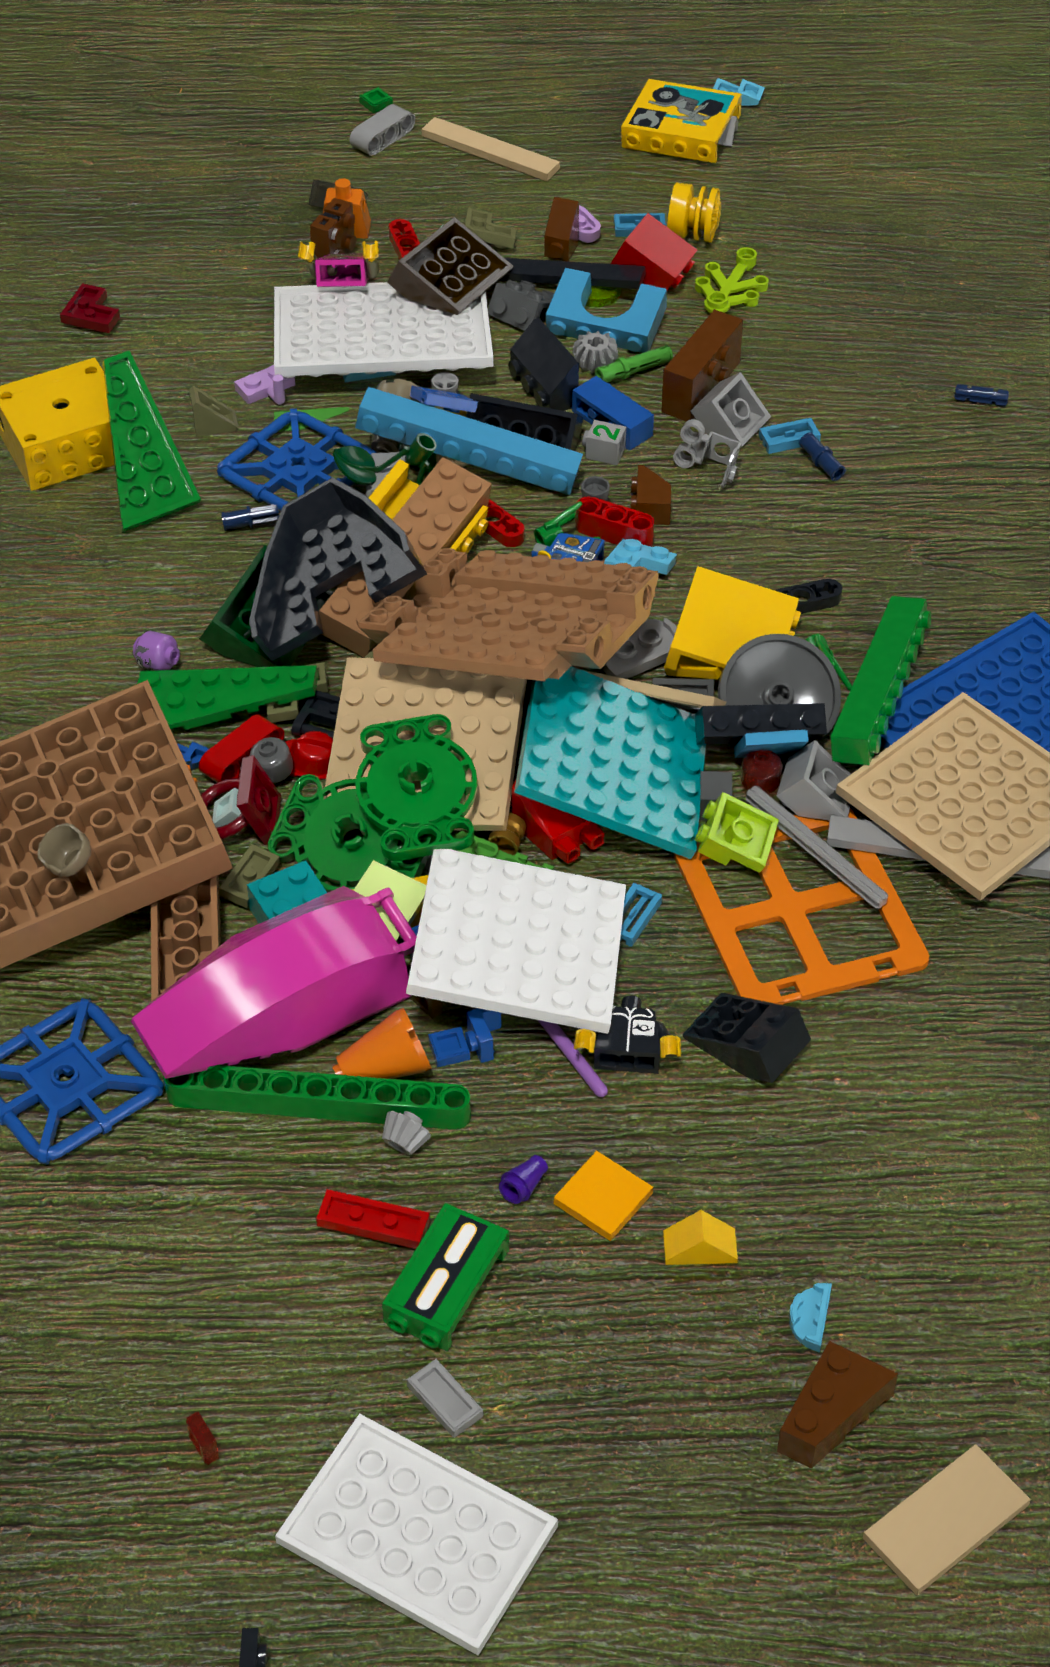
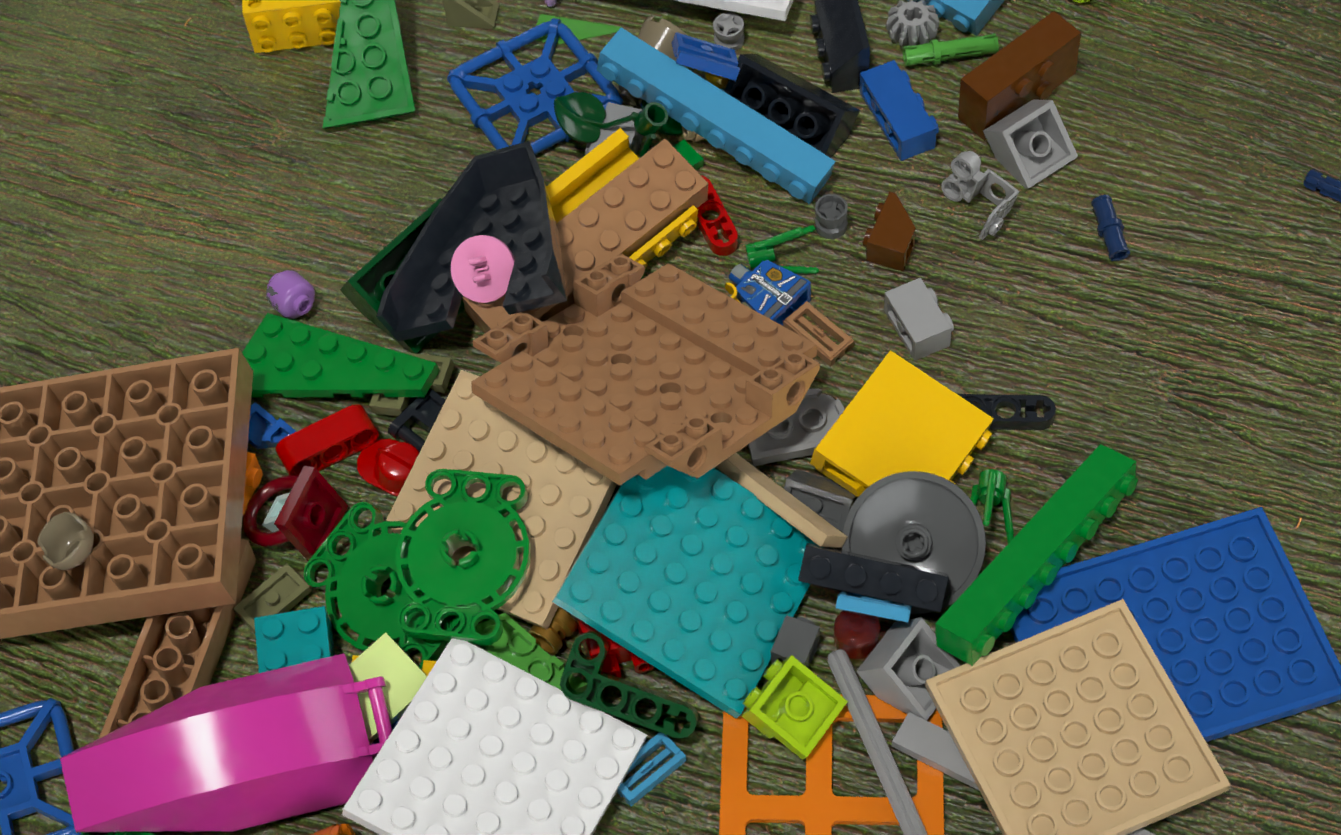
camera: 25 degrees right, 10 degrees up
dark blue axle [221,504,279,531] -> none
dark grey head [250,737,293,783] -> none
red beam [575,496,654,547] -> none
light grey brick [582,420,626,465] -> none
medium azure plate [604,539,677,575] -> none
dark azure tile [759,418,821,454] -> none
none -> bright pink piece [451,235,515,303]
none -> dark green beam [560,630,699,739]
none -> light grey brick [884,277,954,361]

